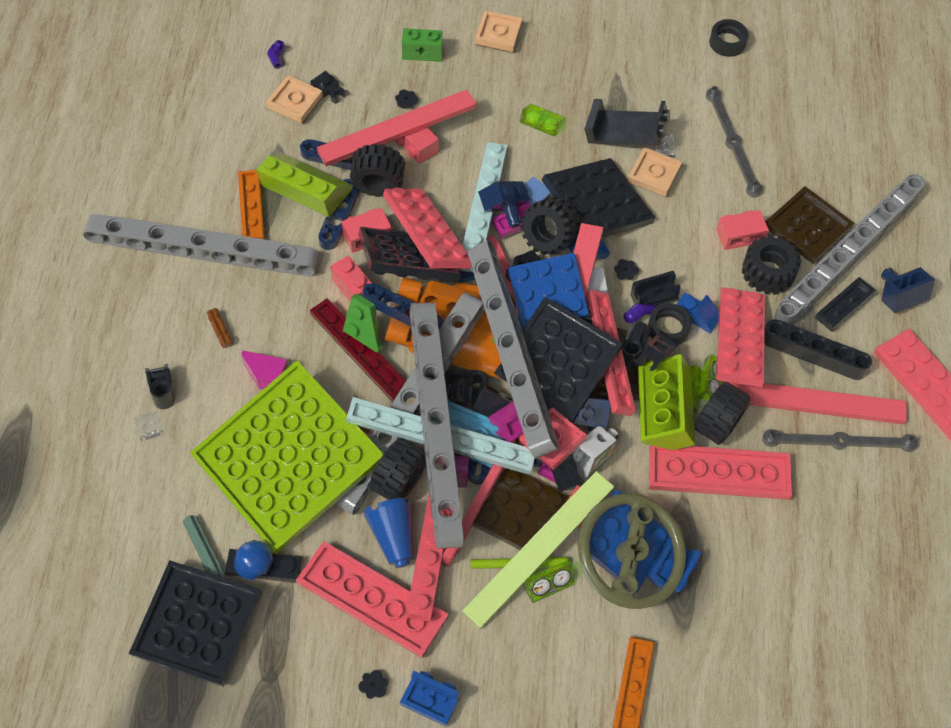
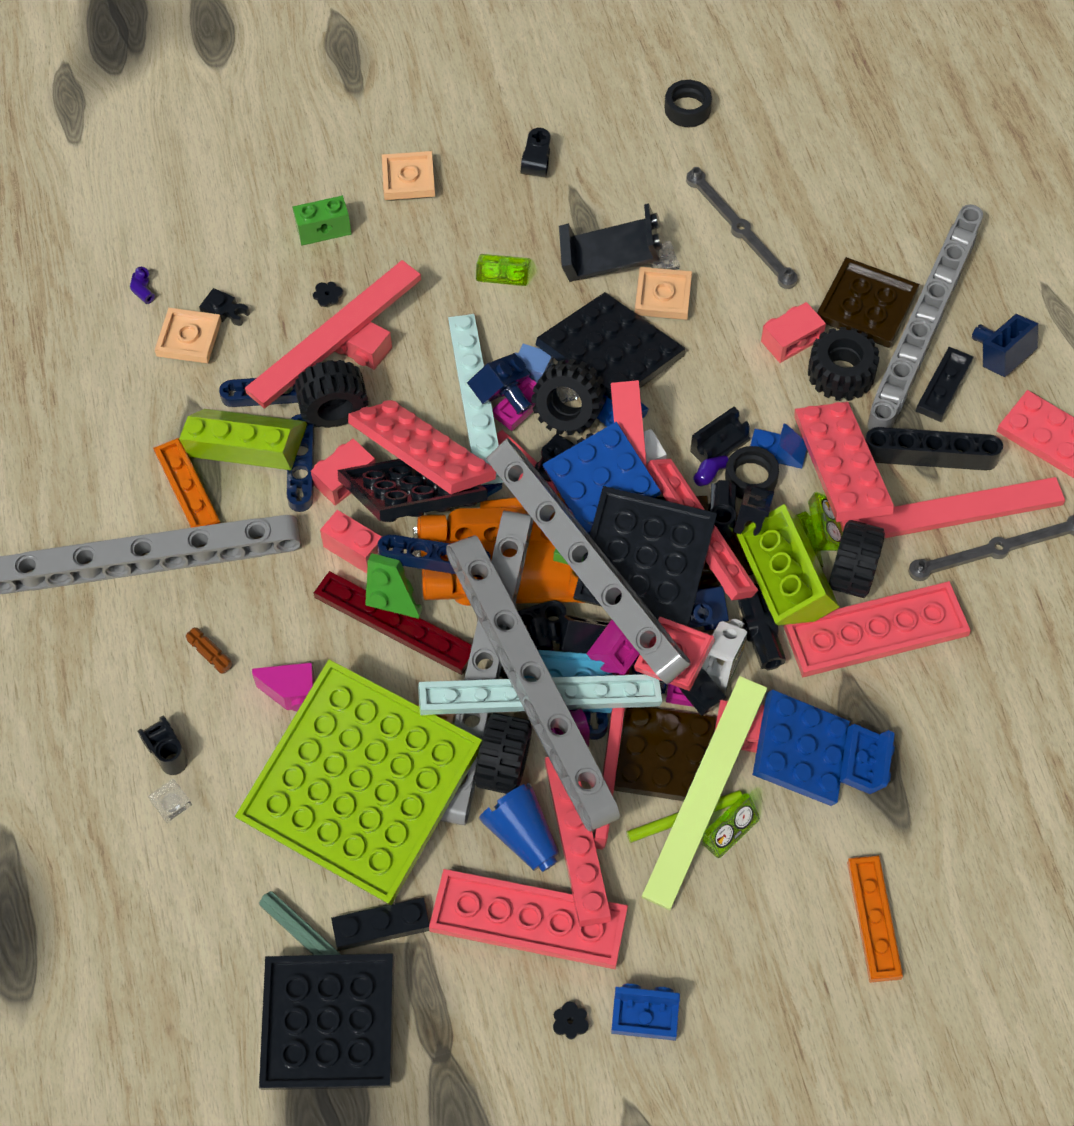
camera: 15 degrees left, 0 degrees up
blue hair [234,540,274,580] -> none
olive piece [578,493,686,609] -> none
black plant [614,259,639,280] -> none
none -> black piece [520,128,550,178]
none -> black piece [737,582,786,671]

